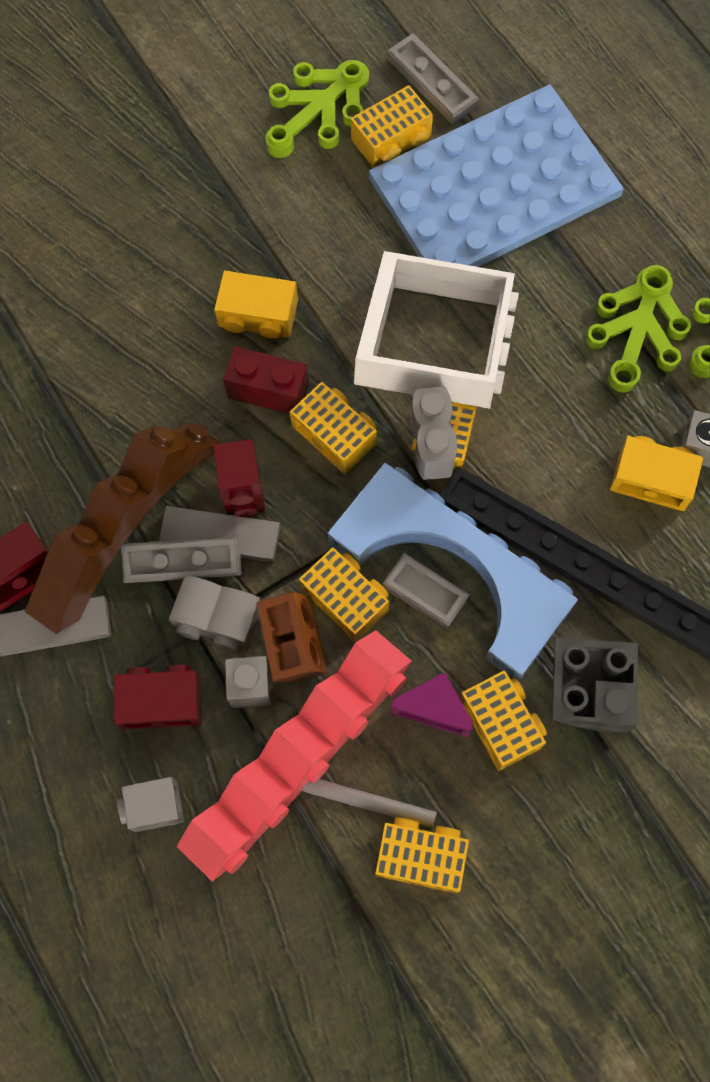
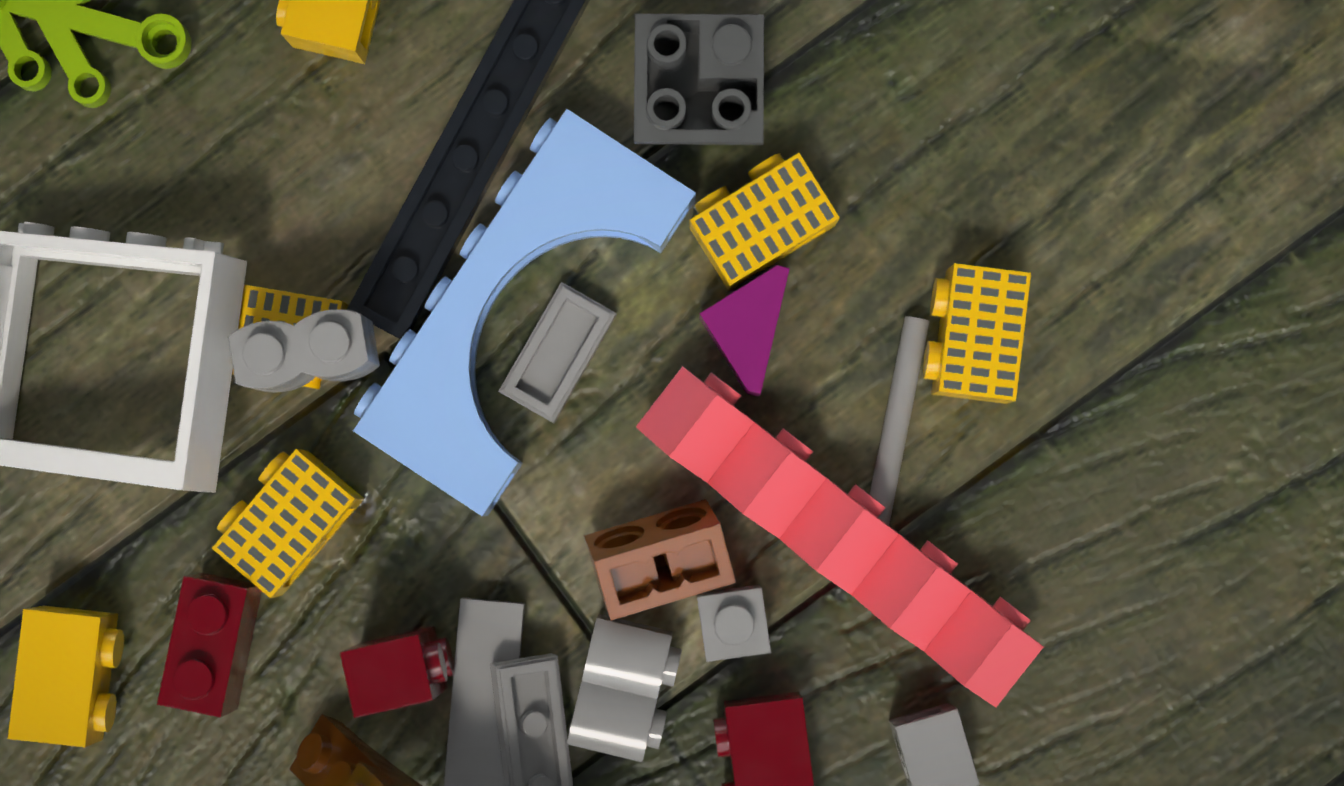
camera: 90 degrees left, 15 degrees up
yellow brick [299,547,389,643] -> none

